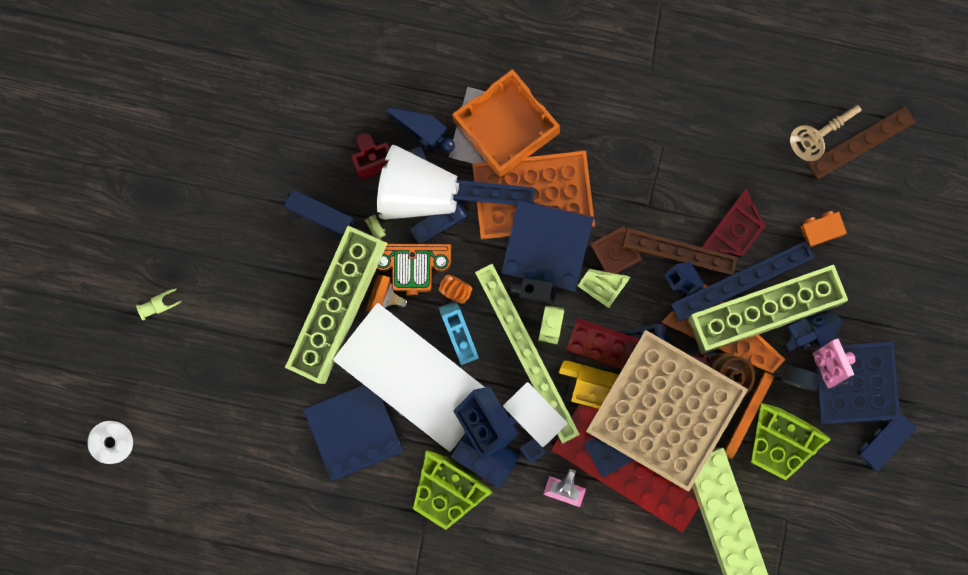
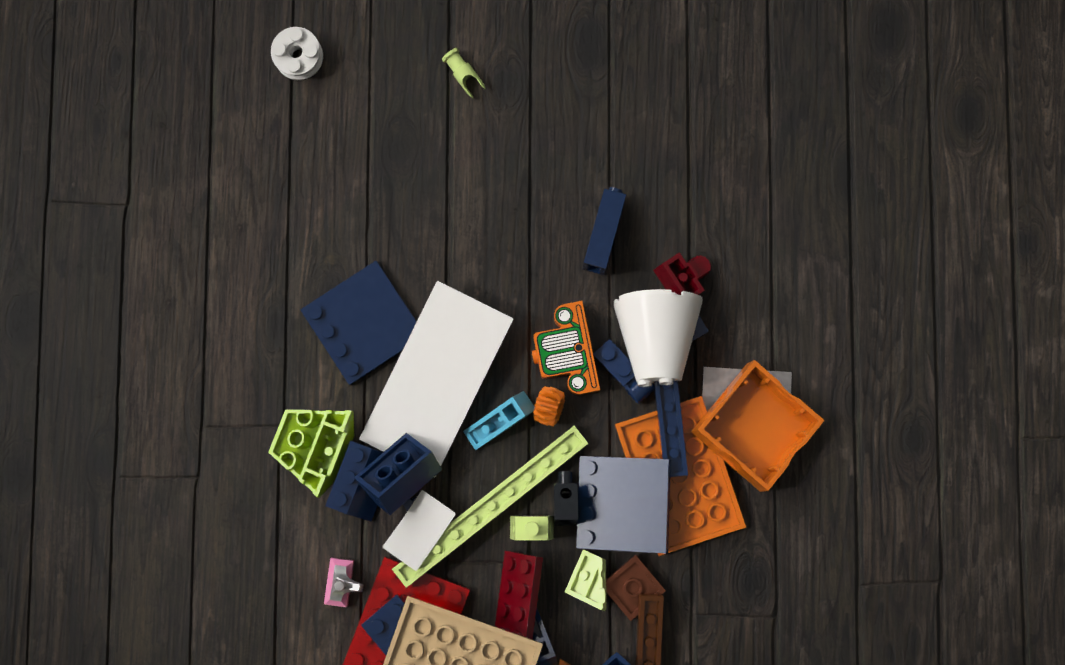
camera: 80 degrees right, 0 degrees up
yellowish green brick [285,226,387,384] -> none
yellowish green pin [364,215,386,239] -> none
orange piece [365,275,407,313] -> none
dark blue slope [387,107,455,153] -> none
dark blue plate [520,438,546,464] -> none
yellow plate [559,361,619,409] -> none

